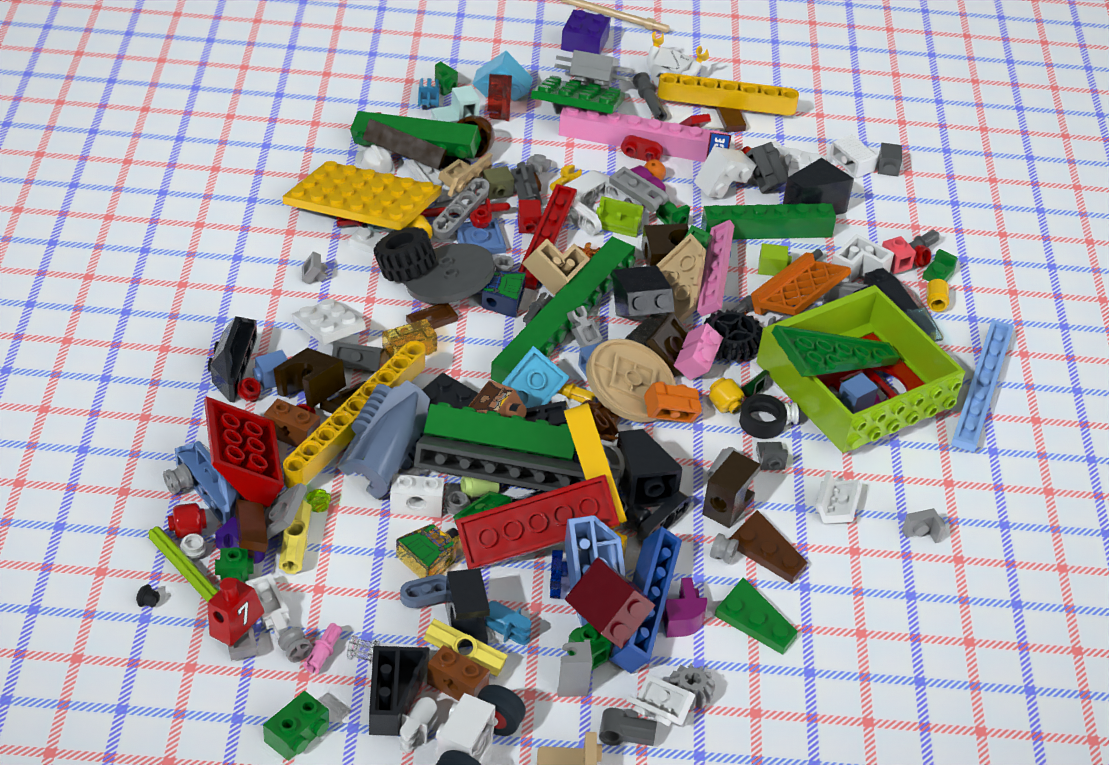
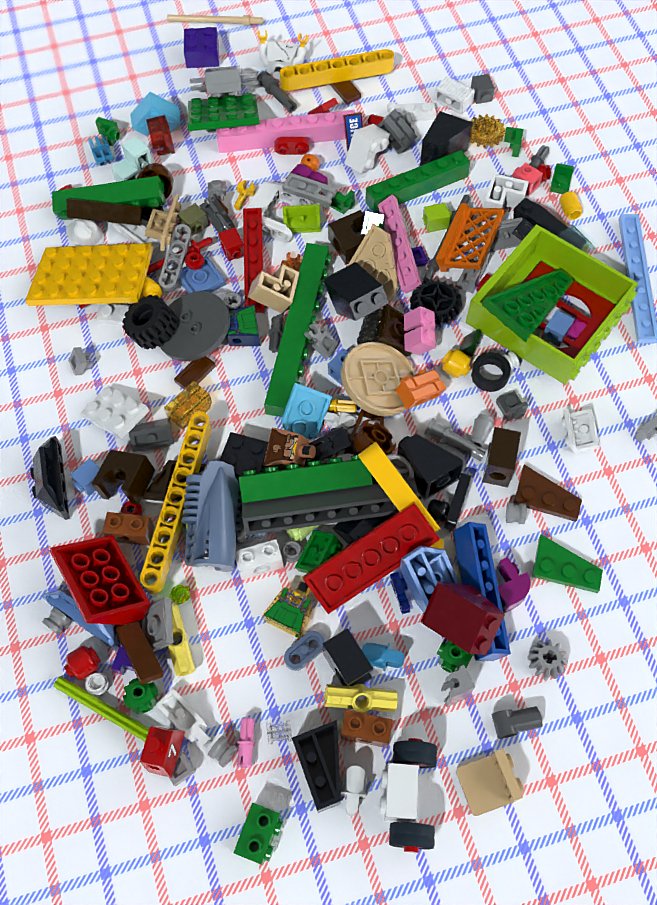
camera: 15 degrees left, 20 degrees up
black piece [136,584,160,608] -> none
red plate [236,377,261,401] -> none
white bracket [626,674,695,726] -> none
none -> dark purple tile [411,246,428,267]
none -> light grey pin [424,418,487,461]
none -> clear yellow gear [470,114,505,148]
none -> green bracket [504,127,524,157]

